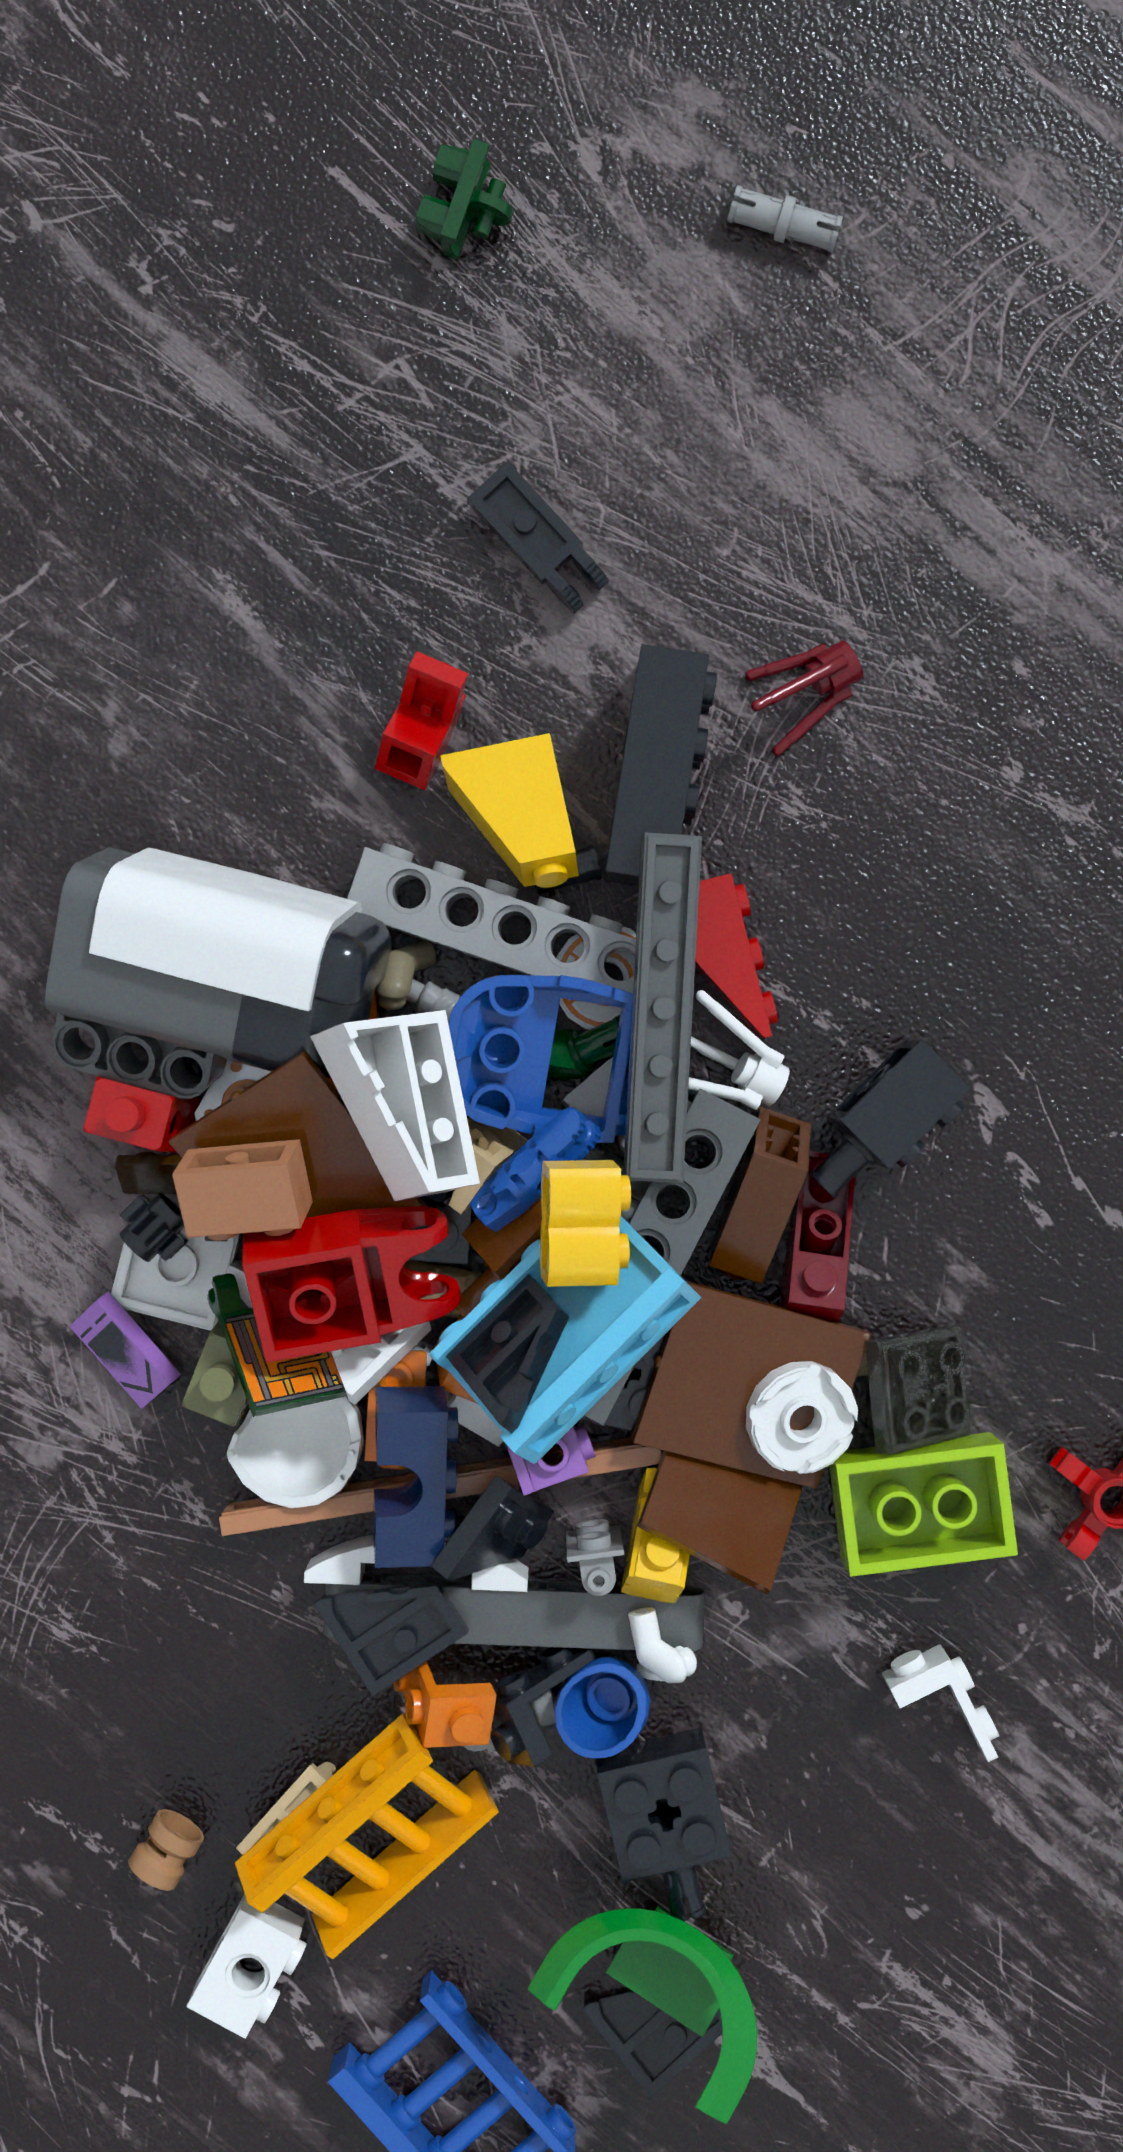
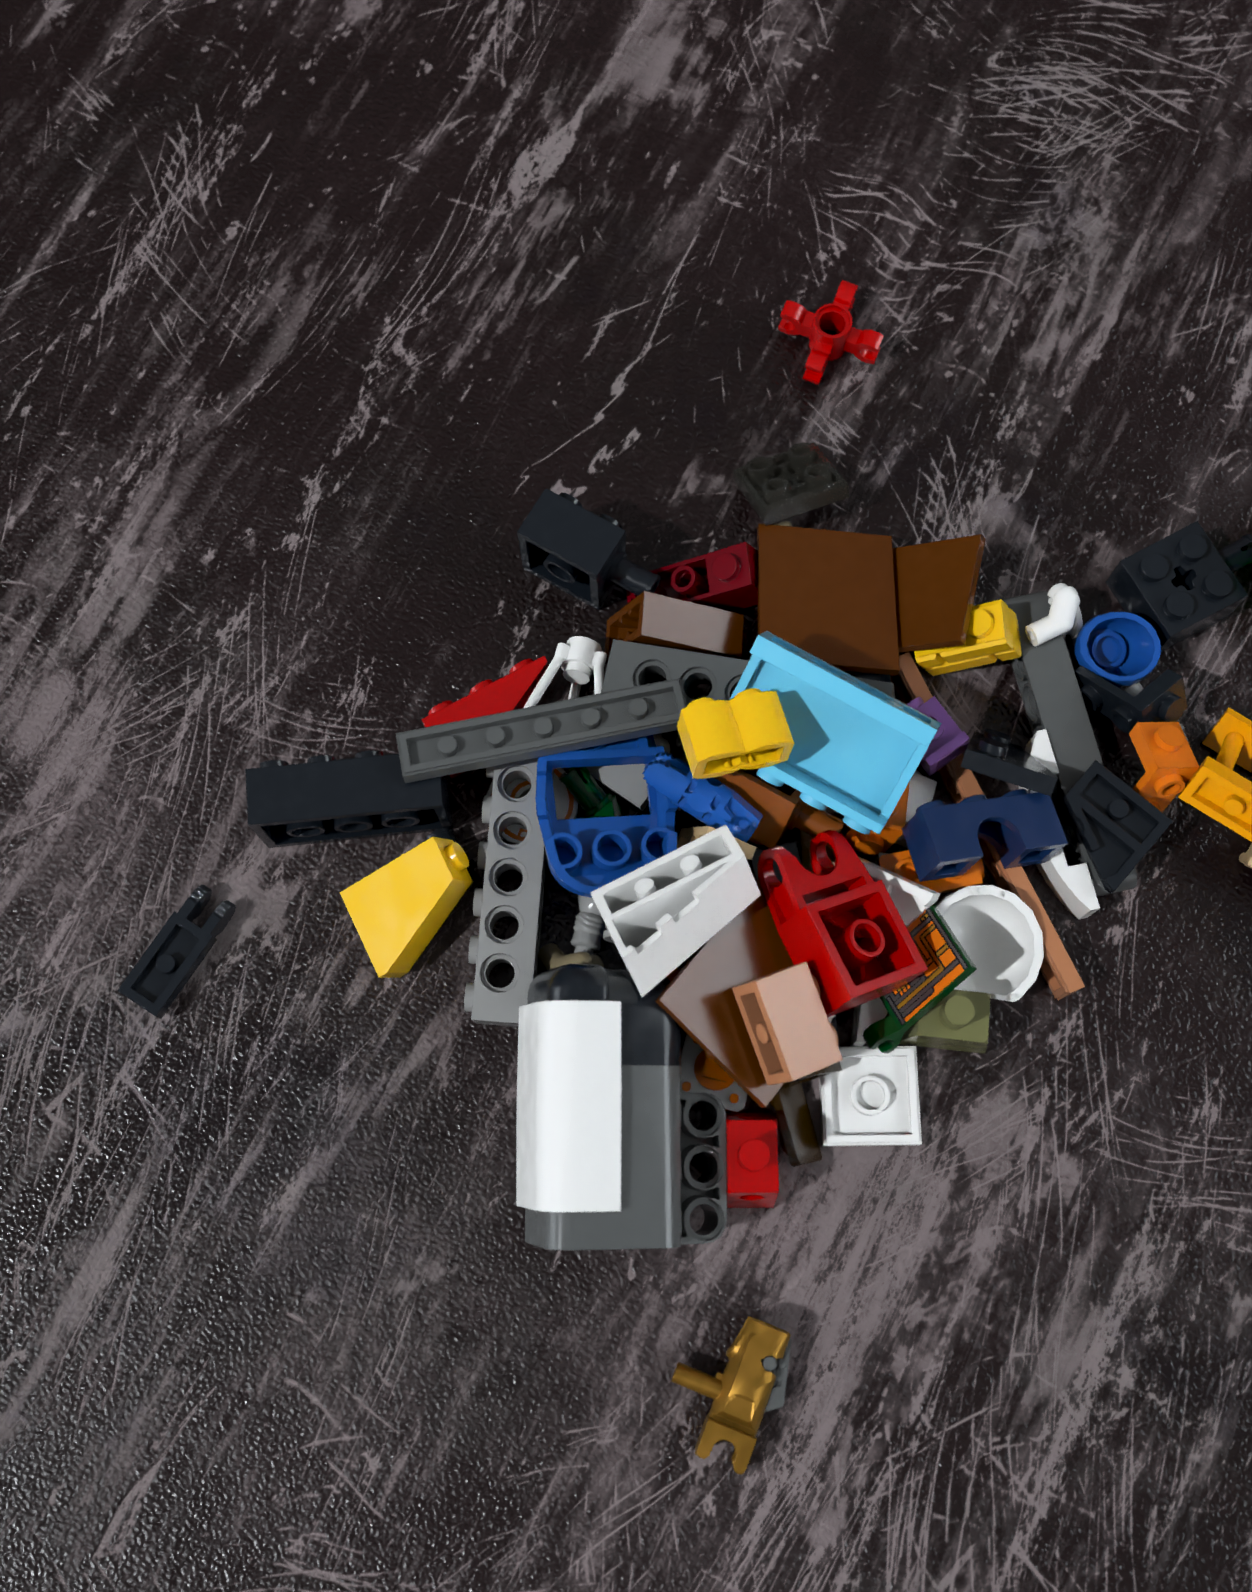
camera: 105 degrees left, 15 degrees down
medium lavender tile [69,1291,181,1409] -> none
black gear [119,1193,189,1262] -> none
red brick [374,651,469,790] -> none
black wing [446,1274,569,1434] -> none
light grey hinge [566,1519,624,1596] -> none
dark red plant [745,640,864,756] -> none
white tile [745,1361,858,1474] -> none
lime brick [829,1432,1018,1577] -> none
white bracket [882,1644,999,1762] -> none

